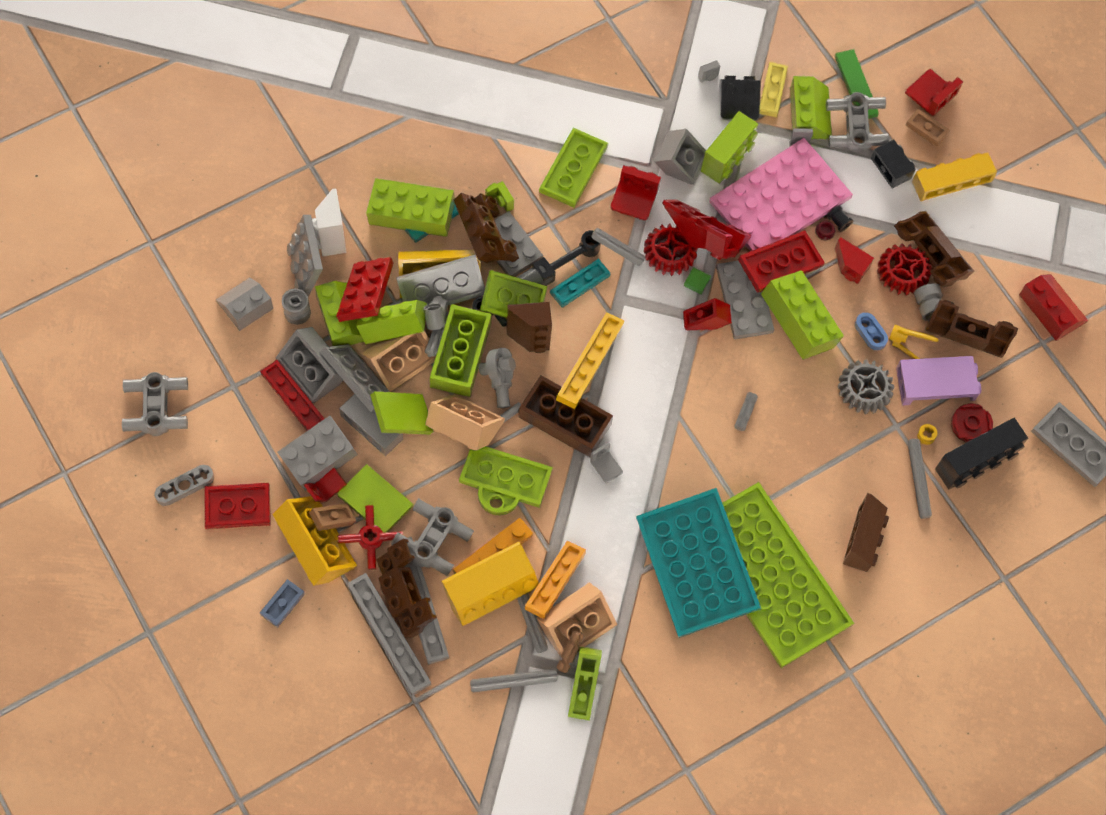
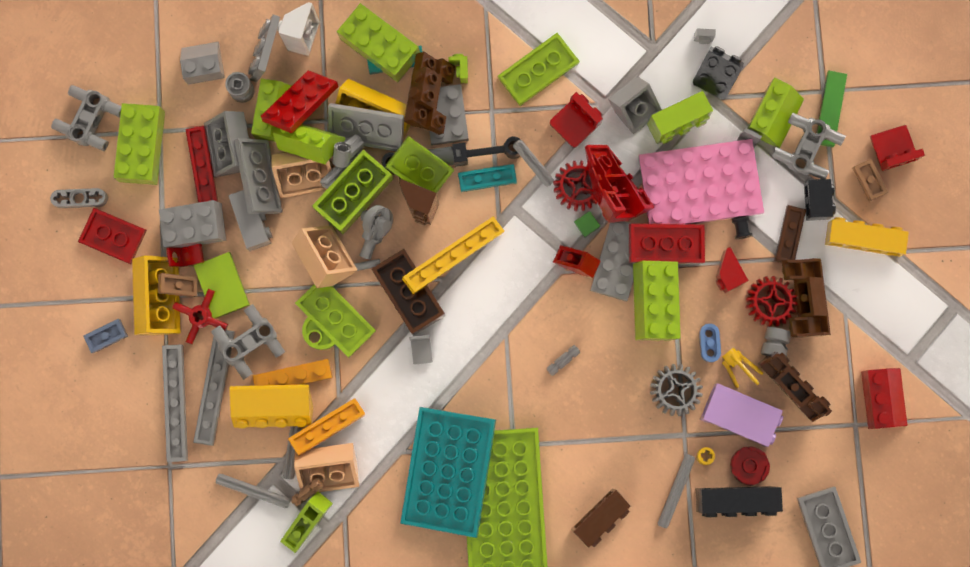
camera: 35 degrees right, 15 degrees up
lime tile [370,391,434,435] -> none
reddish brown bracket [376,538,437,638] -> none
light yellow tile [759,62,788,118] -> none
dark red plate [815,221,835,240] -> none
none -> lime brick [113,103,165,185]
none -> reddish brown tile [774,205,806,262]

